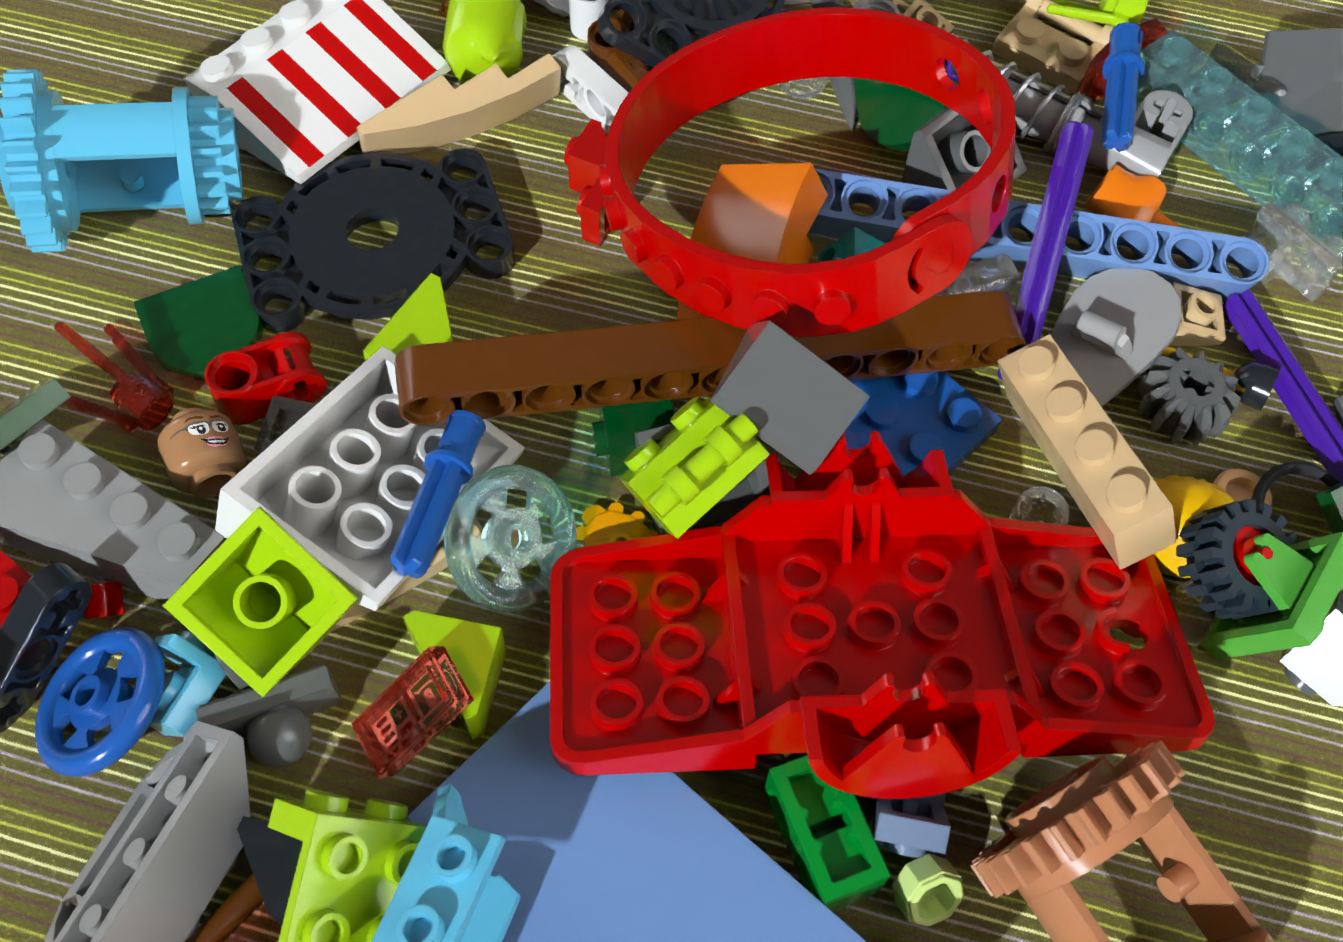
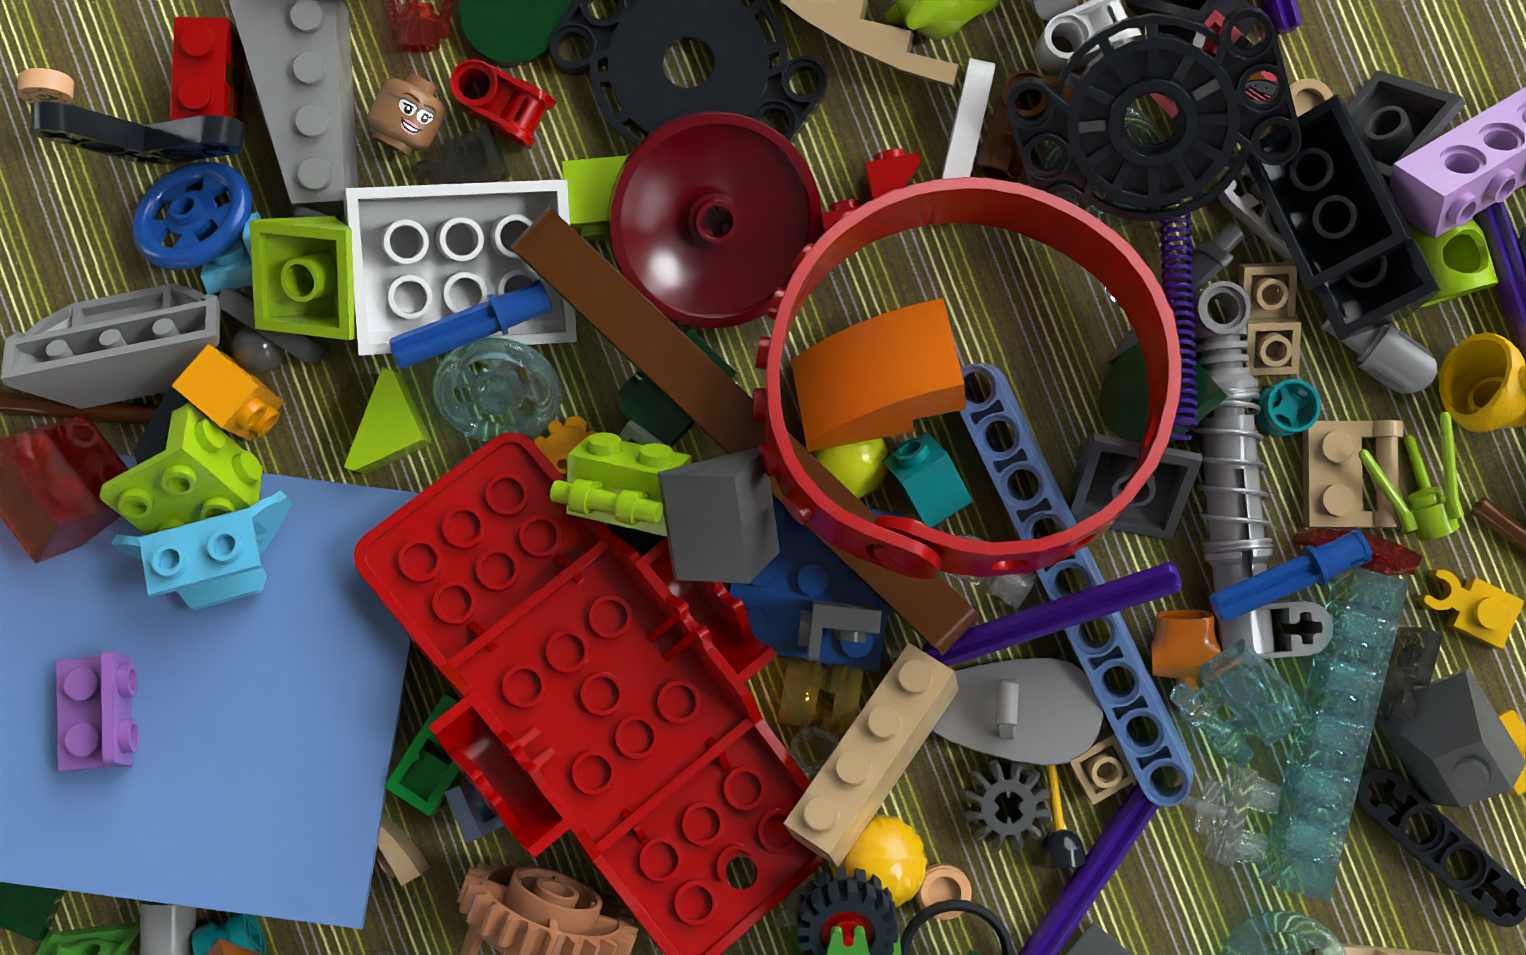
camera: 60 degrees right, 25 degrees up
red hand [84,581,124,619] -> none
clear red tile [351,646,474,779] -> none
yellowish green tile [892,854,964,927] -> none
none -> light orange brick [171,344,285,441]
none -> dark red dish [607,111,822,328]
none -> clear yellow wheel [777,655,863,735]
none -> dark grey bracket [797,600,882,661]
none -> clear light blue plate [1170,638,1312,766]
none -> teal wheel [1252,379,1321,437]
none -> yellow plate [1416,569,1525,649]

